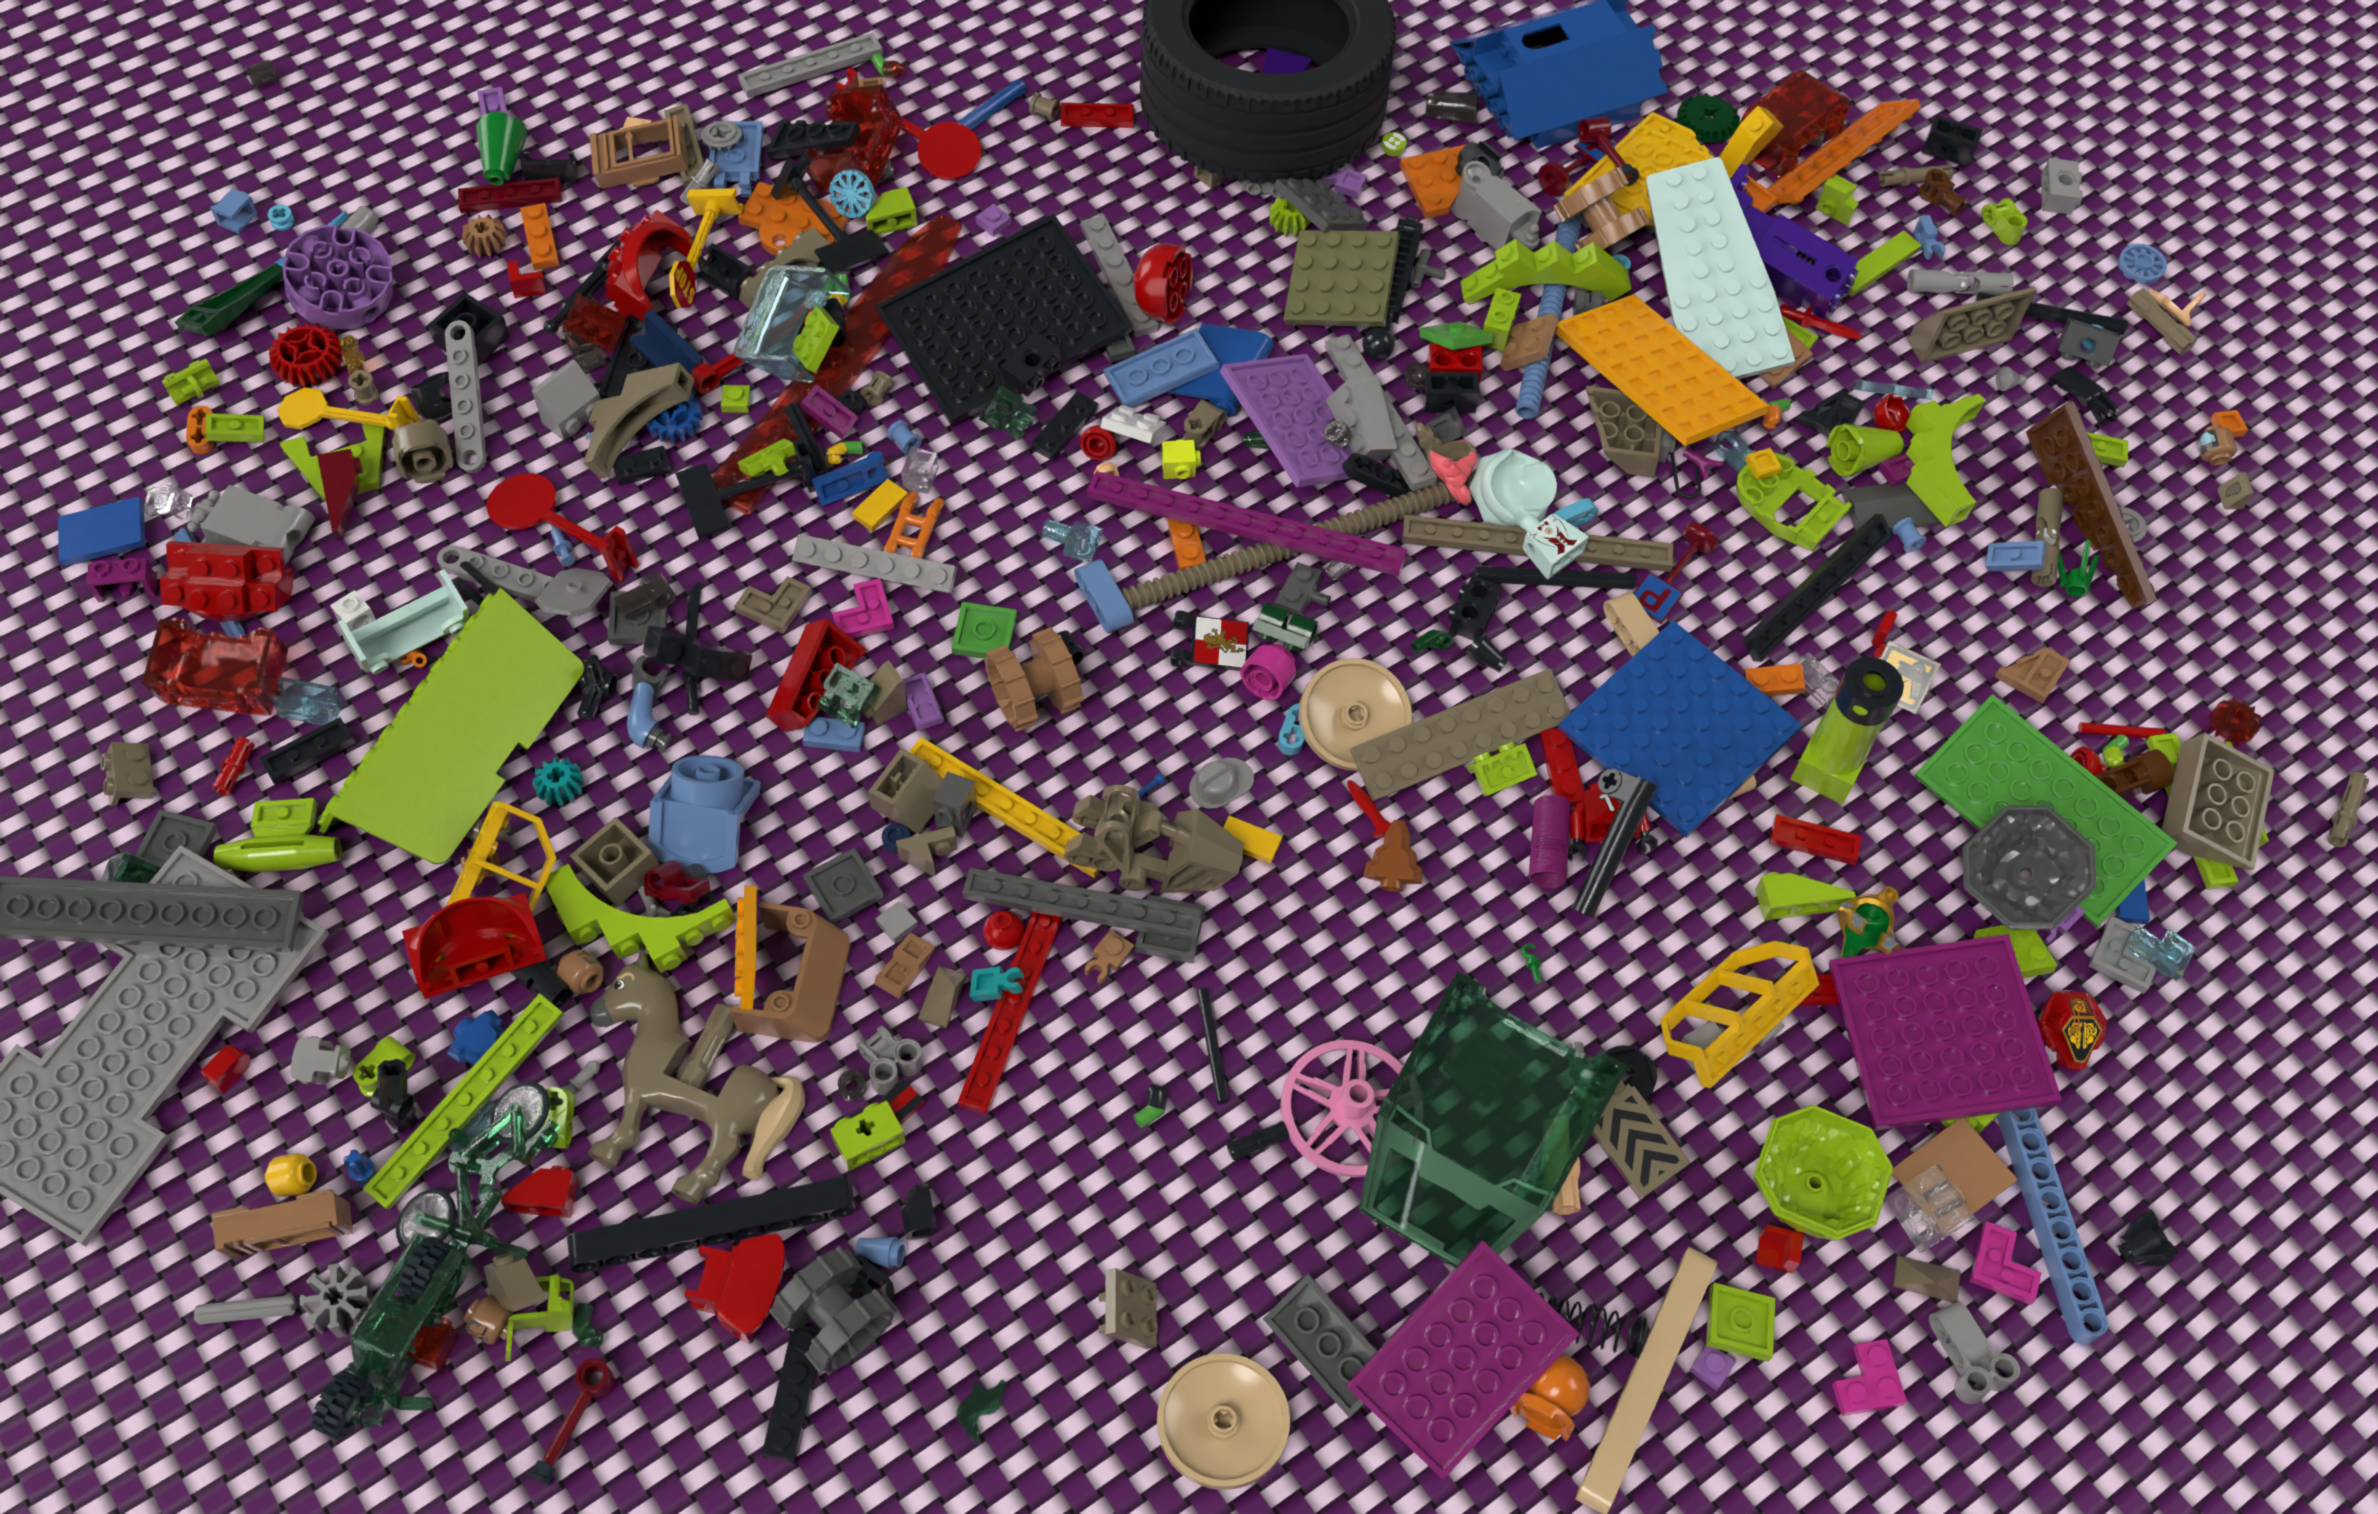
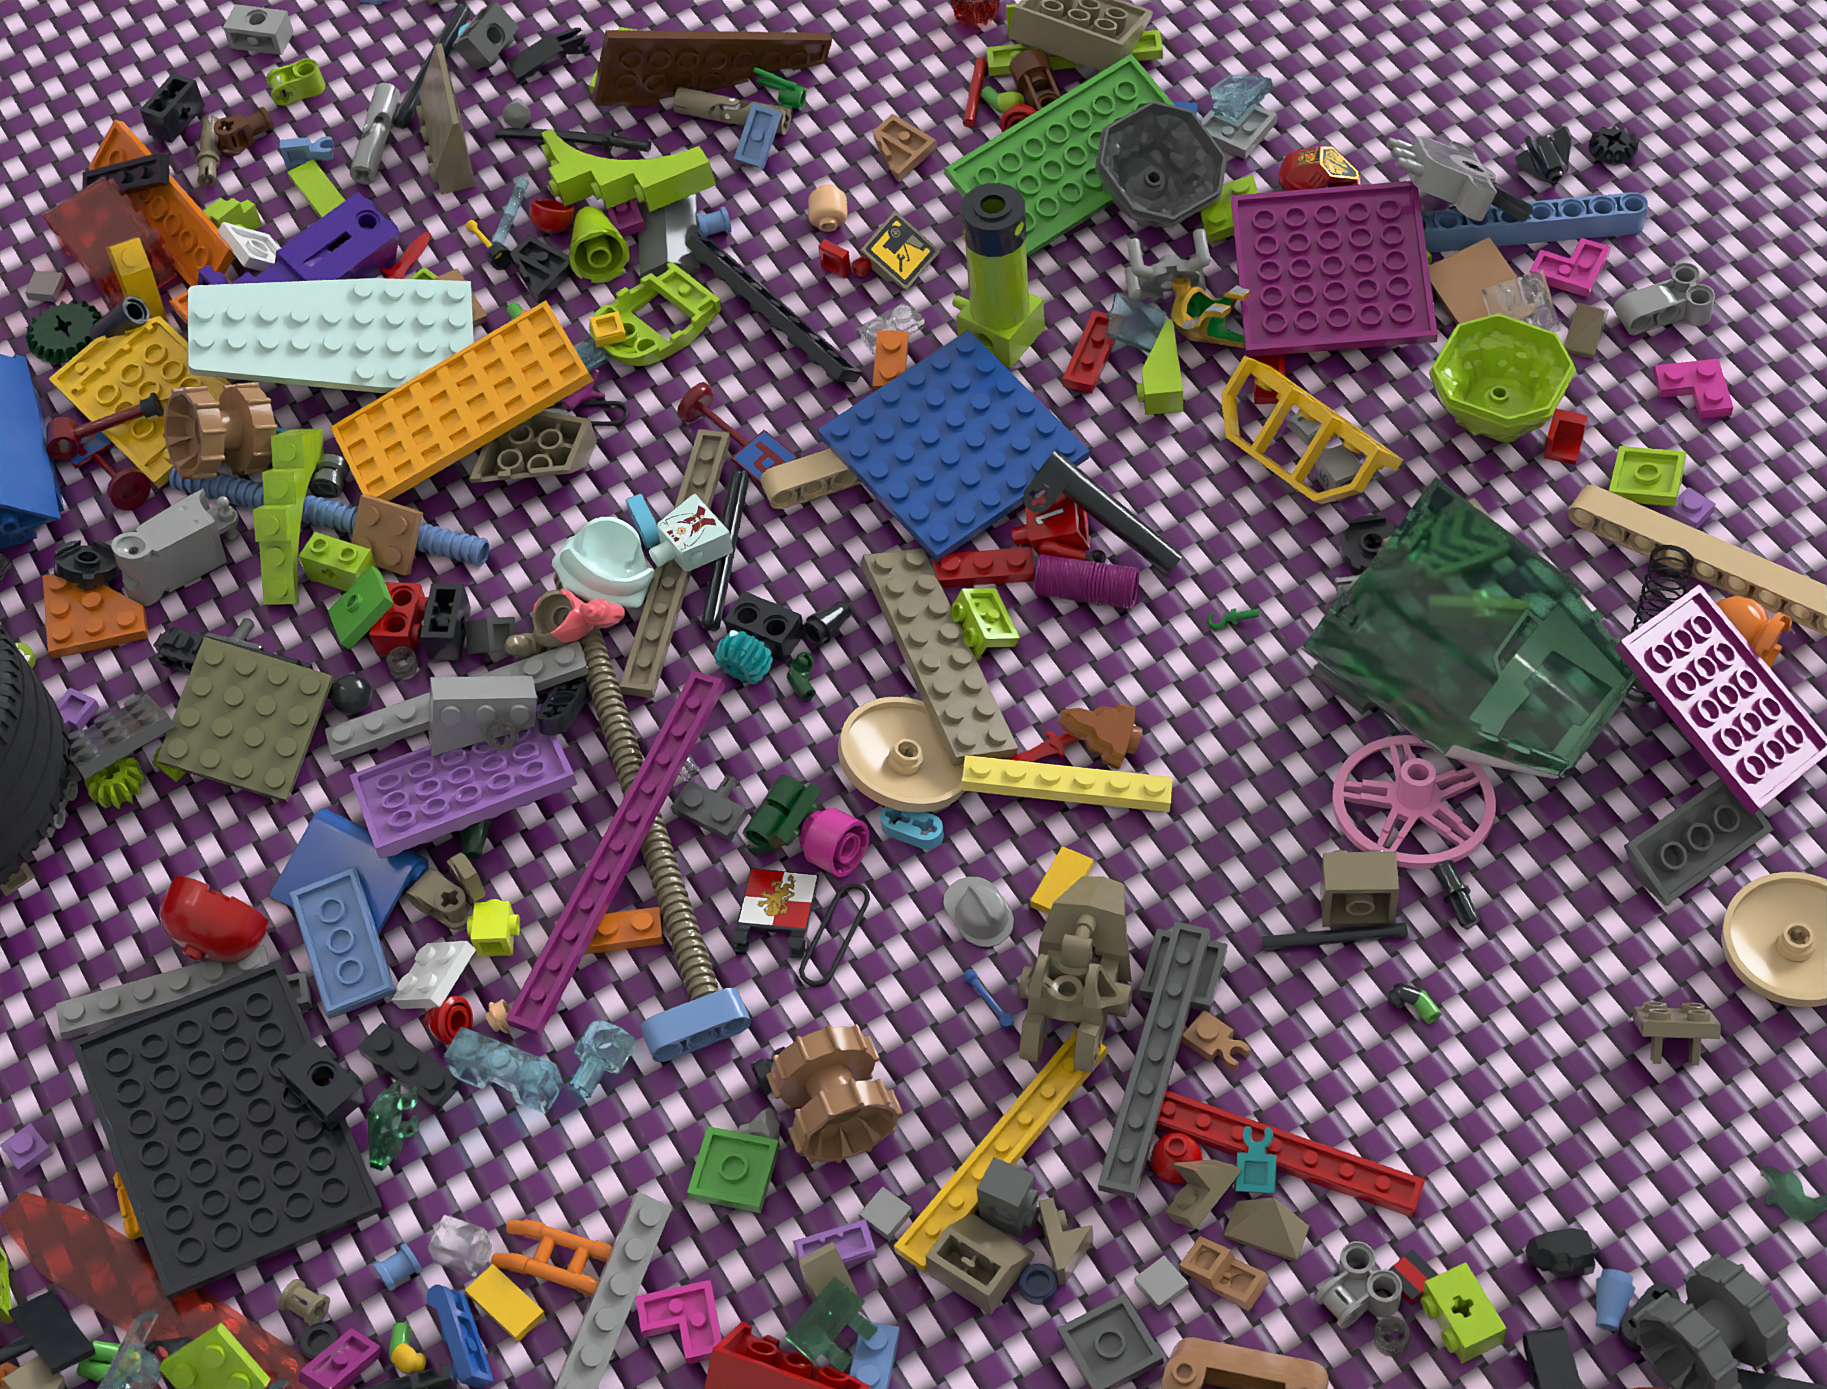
camera: 75 degrees left, 5 degrees down
none -> light grey tile [25,271,66,302]
none -> black plate [82,152,170,203]
none -> black pin [90,296,150,341]
none -> white tile [217,222,279,272]
none -> clear light blue arch [443,1026,564,1115]
none -> dark tan tile [447,853,486,904]
none -> black hinge [466,220,512,270]
none -> black sword [494,128,651,152]
none -> teal gear [714,630,773,684]
none -> light grey rock [739,1107,780,1140]
none -> black piece [799,883,870,986]
none -> light nougat head [808,184,847,232]
none -> light grey tile [859,1187,913,1241]
none -> light yellow plate [961,755,1172,812]
none -> clear light blue piece [1106,292,1166,353]
none -> light grey plate [1124,229,1211,303]
none -> dark tan slope [1165,1159,1241,1229]
none -> dark tan brick [1320,850,1399,927]
none -> light grey piece [1386,136,1533,221]
none -> black gear [1589,125,1639,165]

